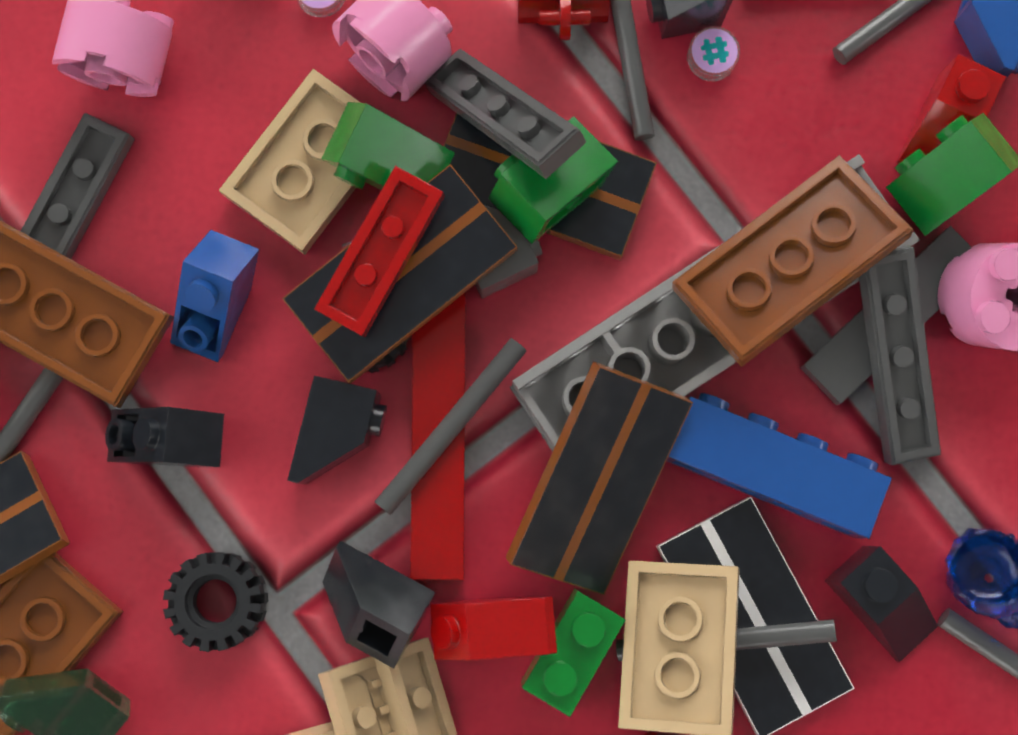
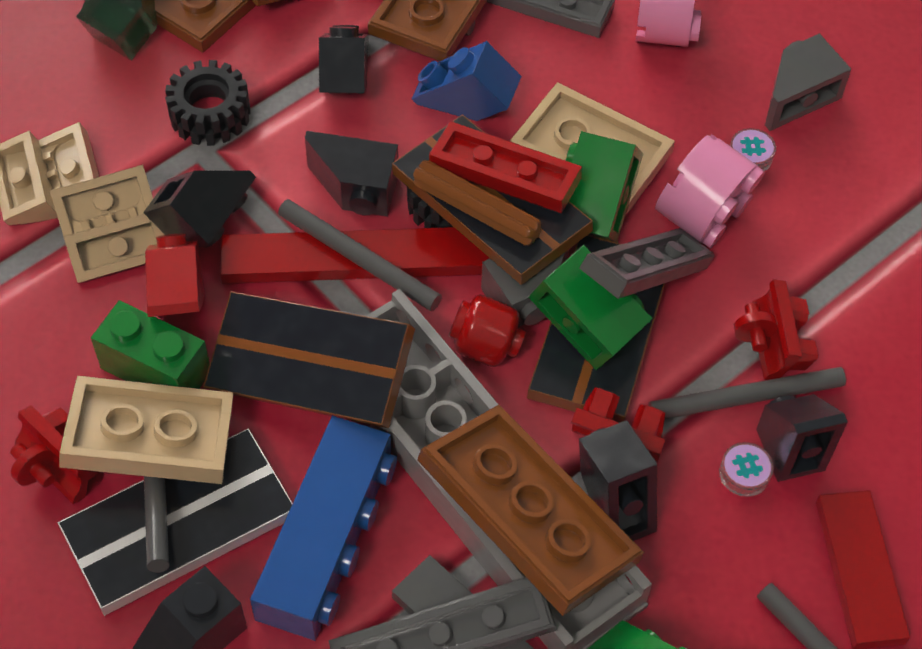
camera: 90 degrees right, 25 degrees down
none -> dark orange axle [413,160,541,246]
none -> red head [449,295,526,367]
none -> red hips [571,387,665,463]
none -> black slope [579,420,657,541]

